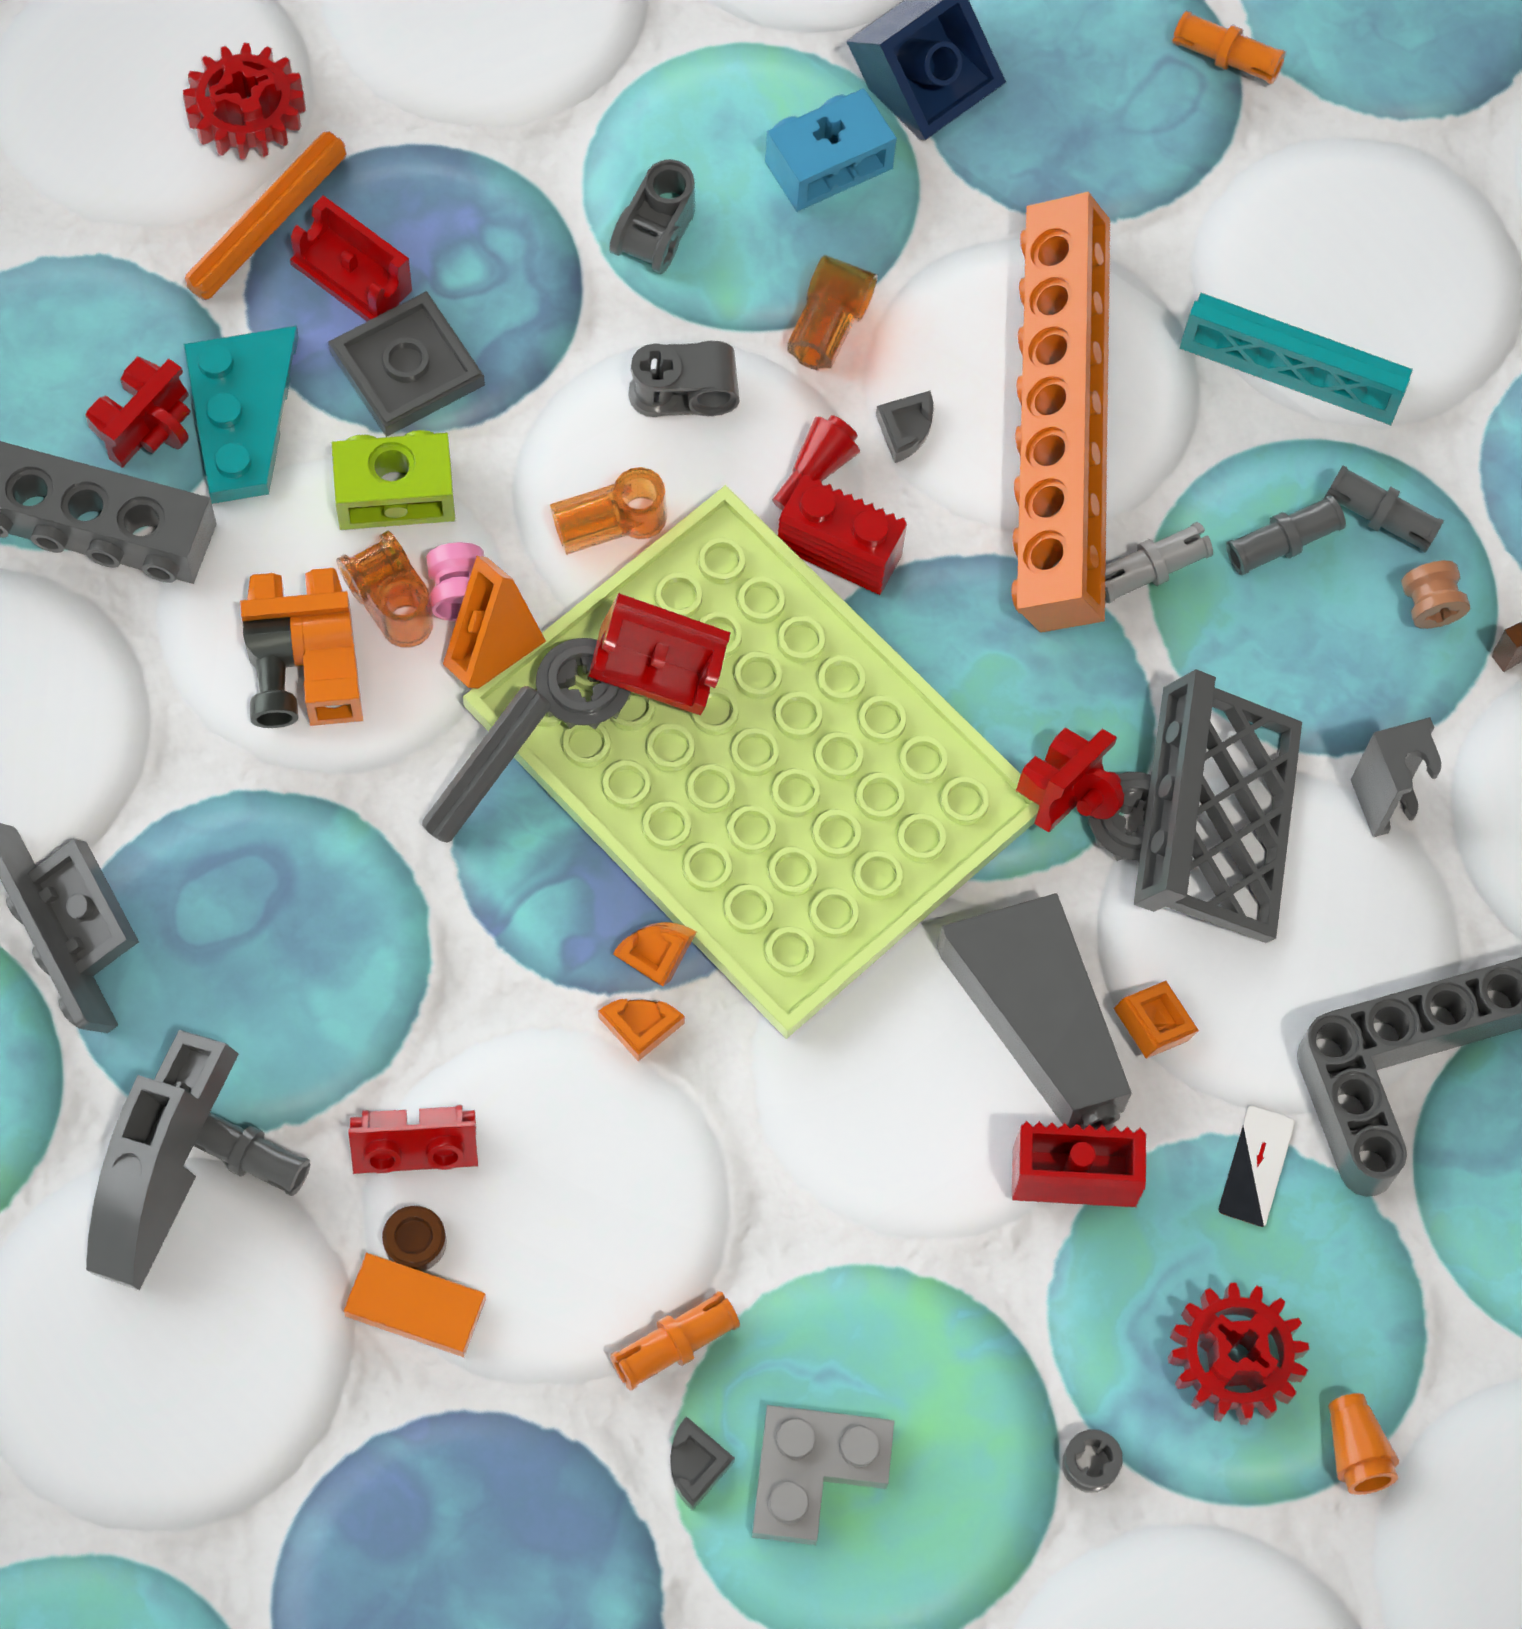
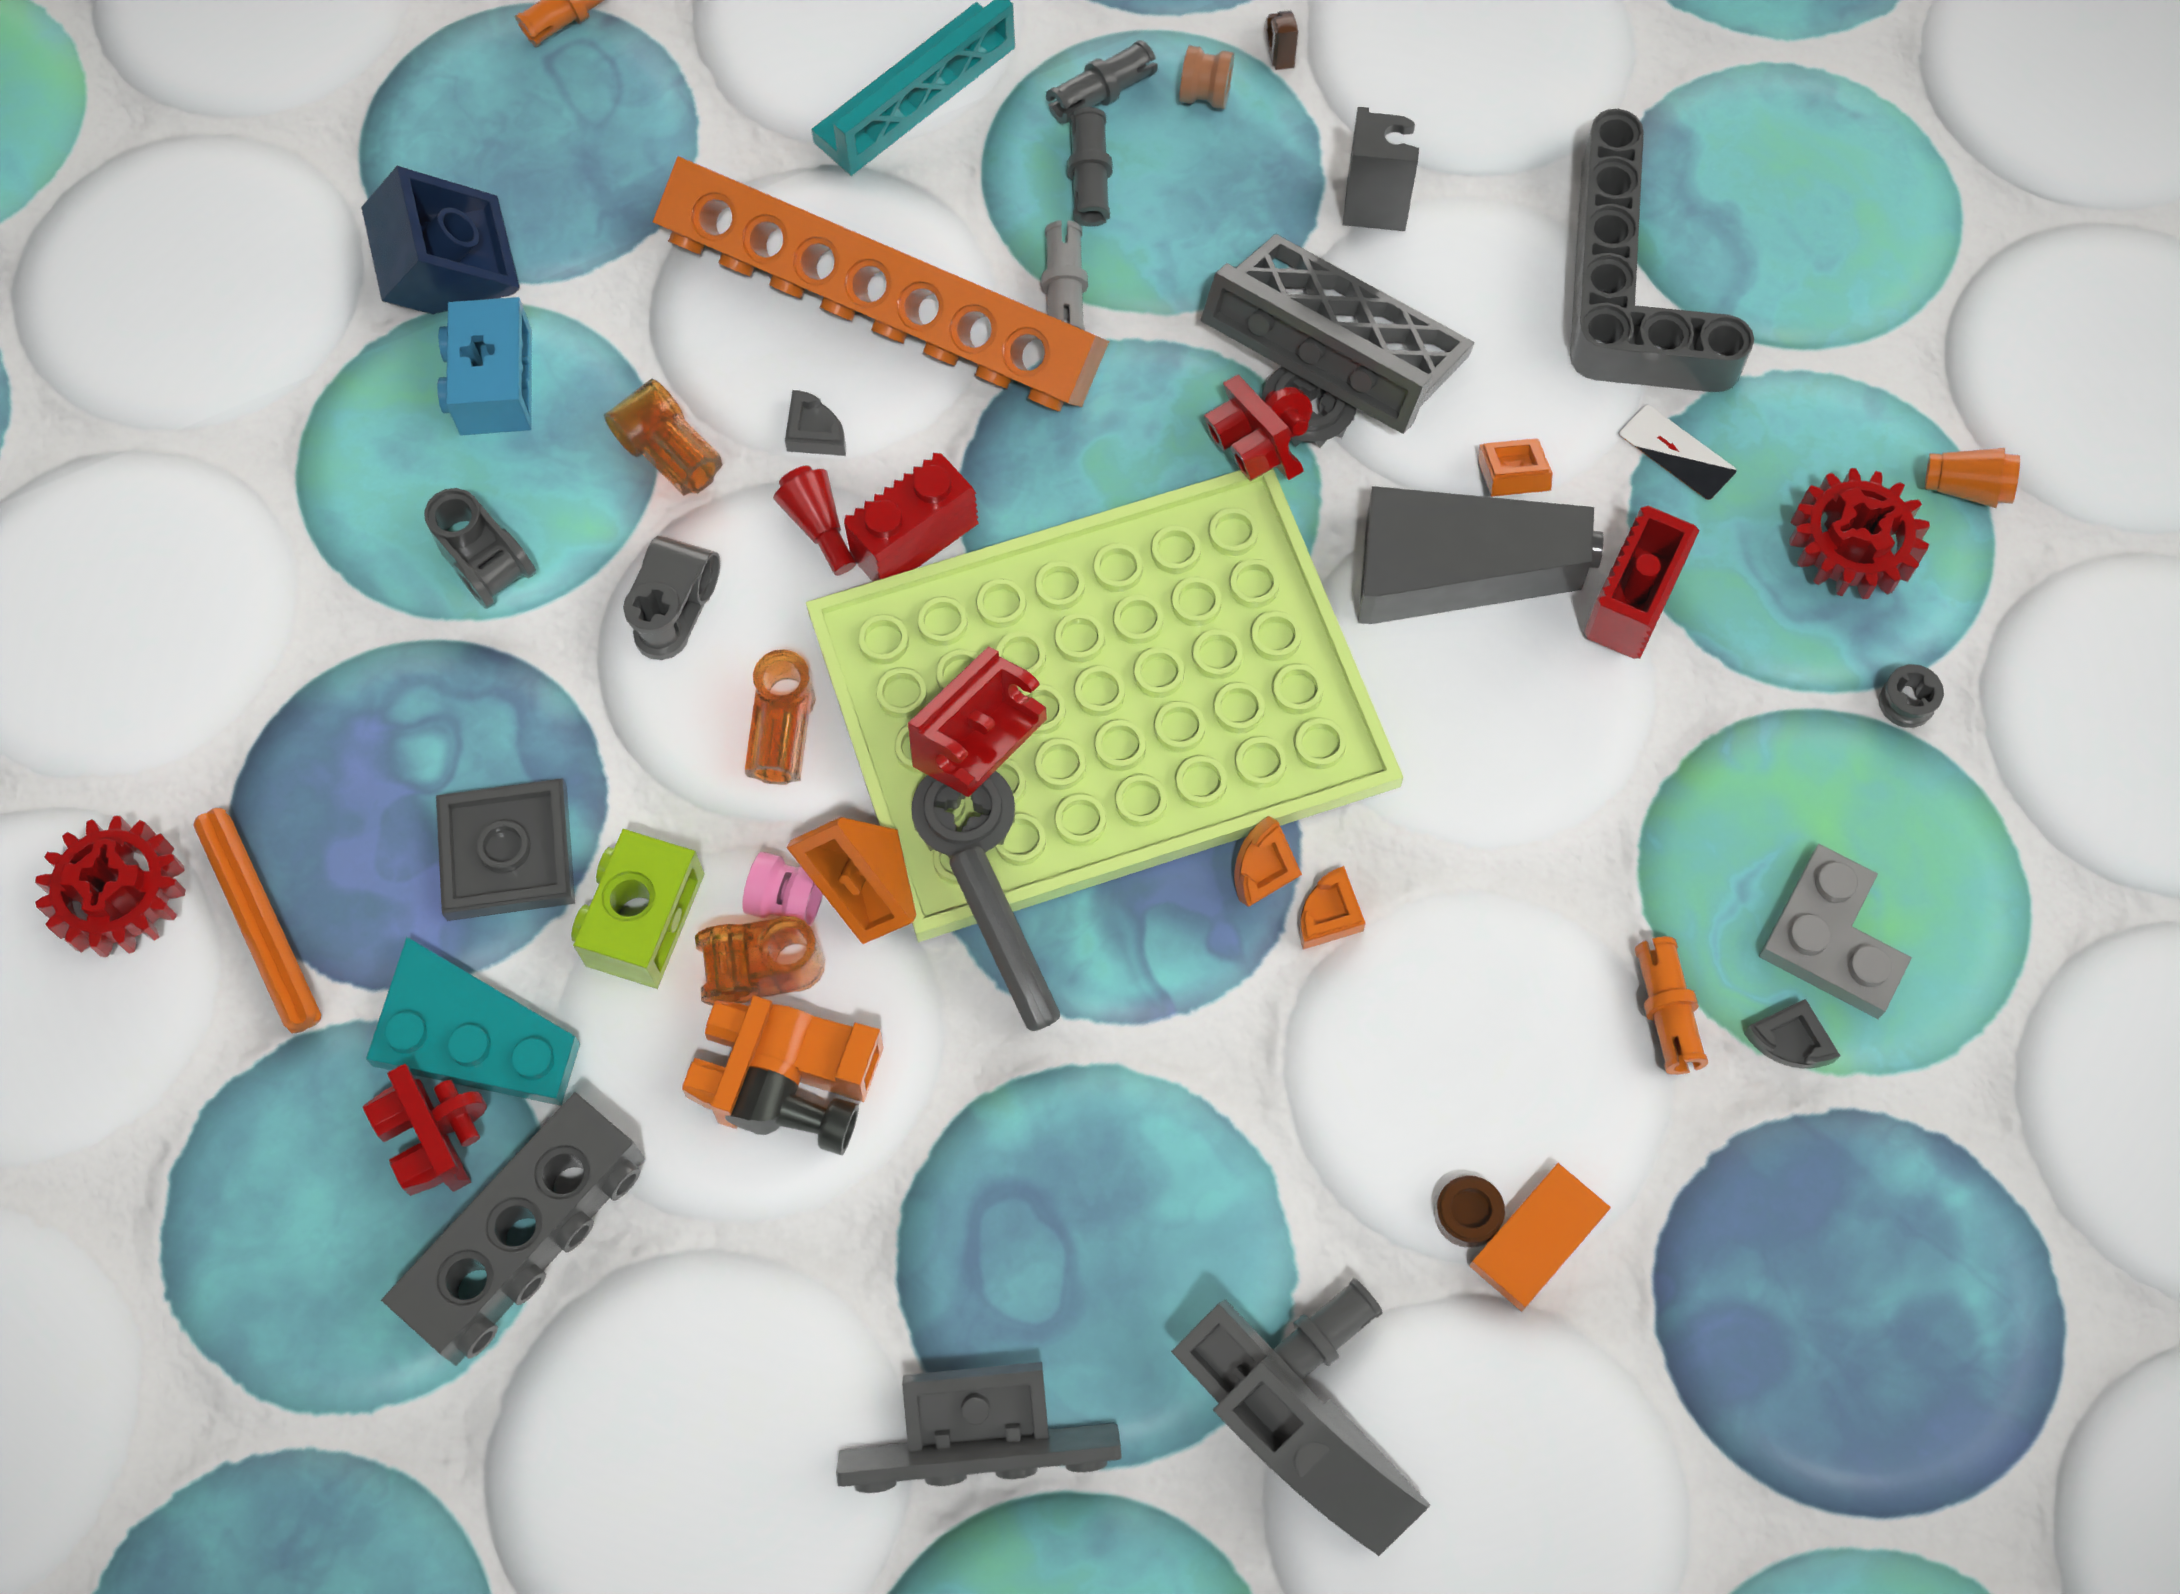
camera: 60 degrees left, 0 degrees up
red hinge [290,195,412,322] -> none
red hinge [348,1105,478,1174] -> none

